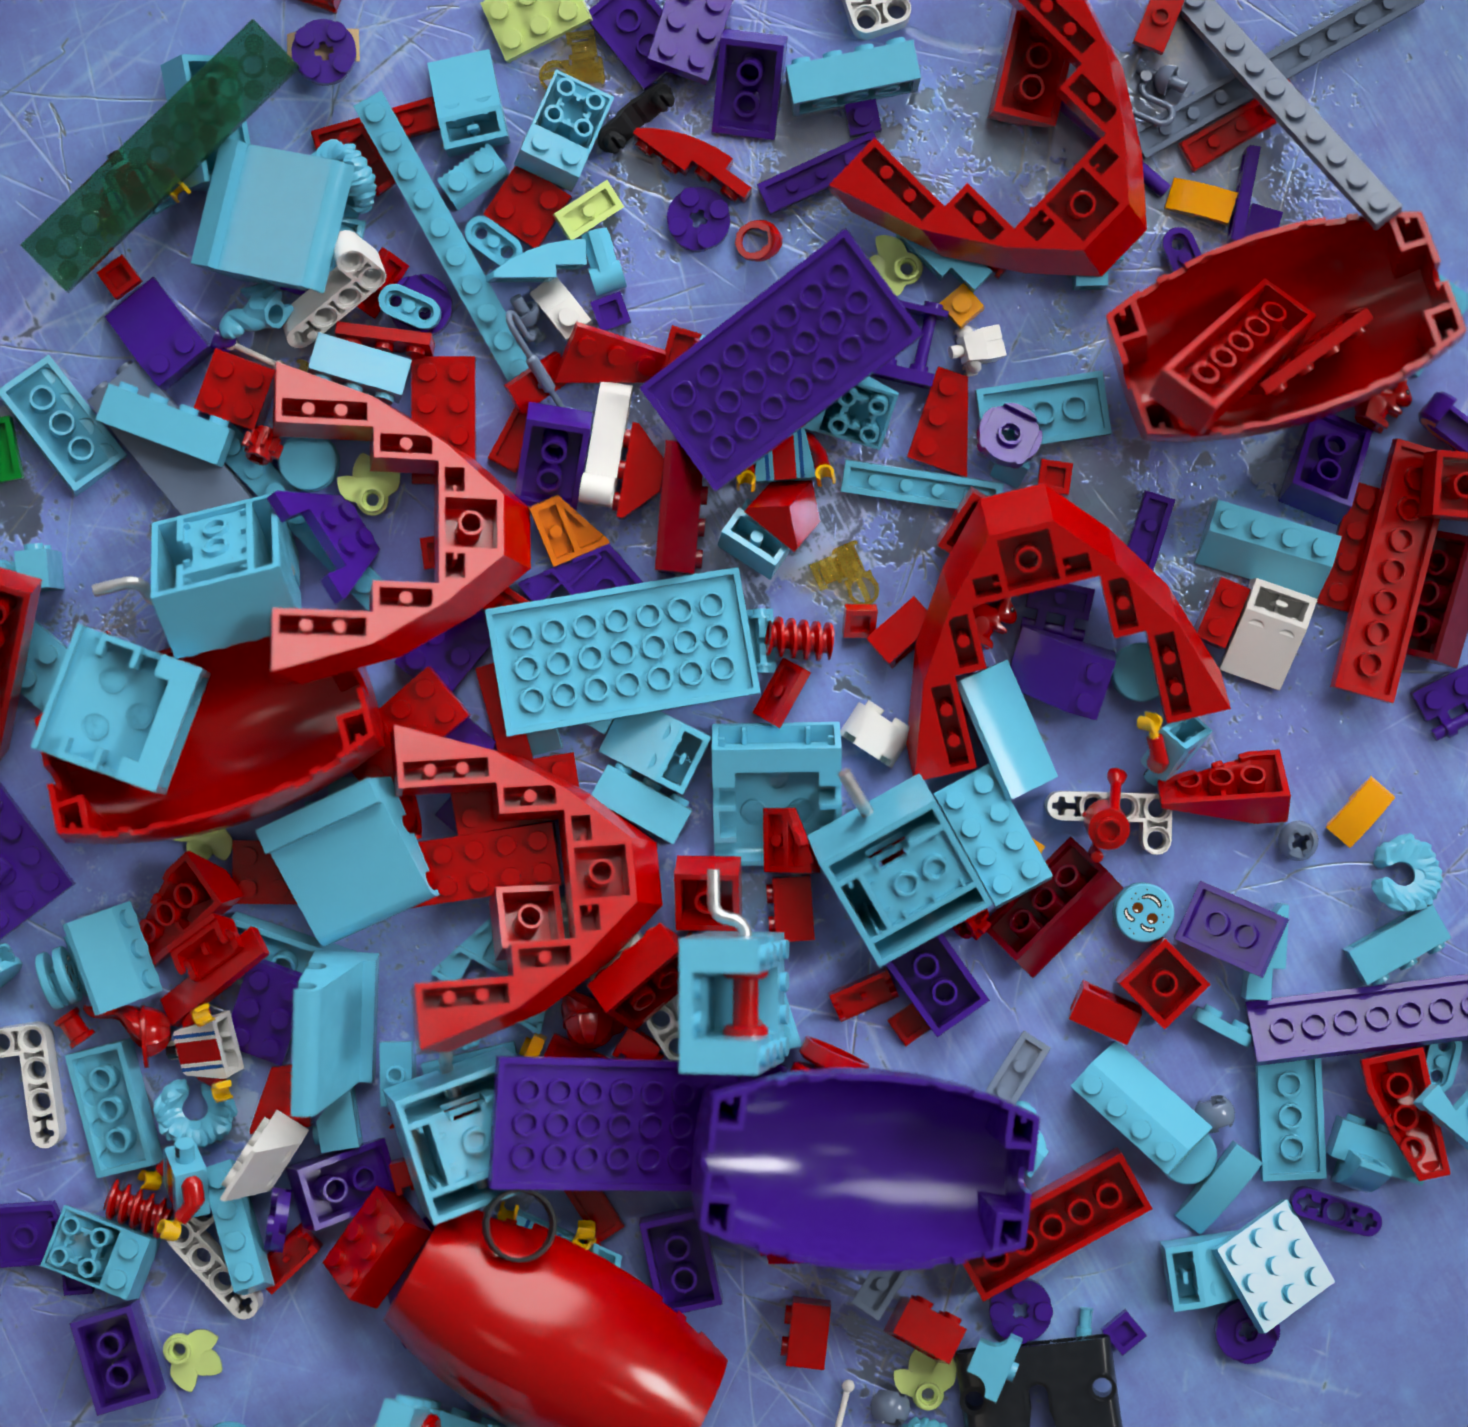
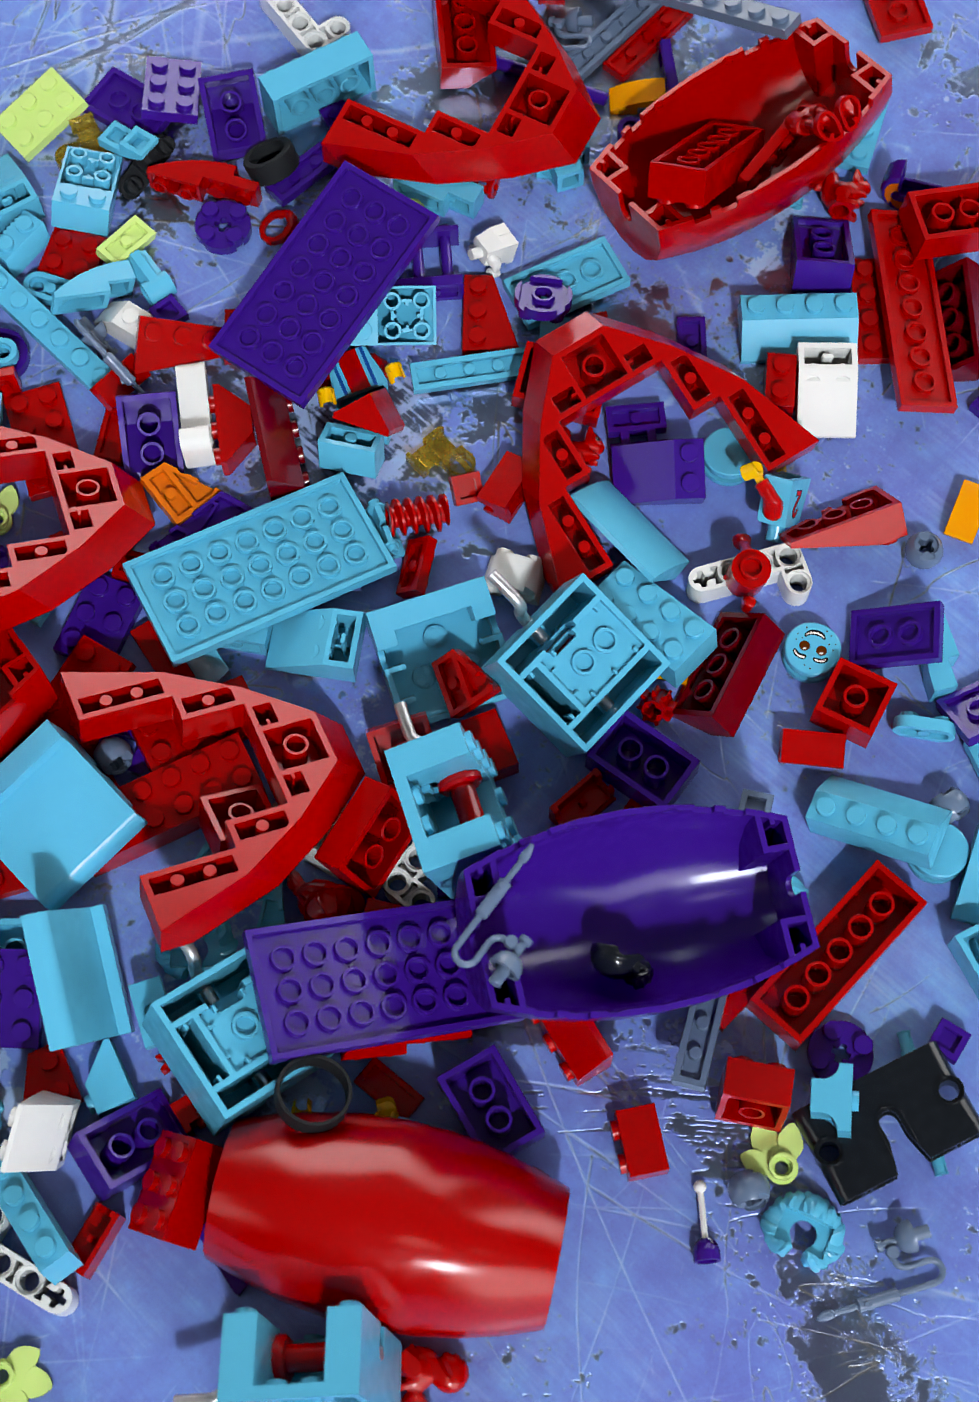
camera: 15 degrees left, 20 degrees down
dark purple plate [264,1187,292,1253] -> none
medium azure brick [591,761,692,844] -> none
light orange plate [939,283,984,329] -> none
none -> sand blue piece [93,736,133,776]
none -> medium azure slope [98,120,159,160]
none -> black tyre [243,137,300,187]
none -> sand blue piece [451,843,535,988]
none -> black hair [590,942,654,990]
none -> red piece [784,95,861,142]

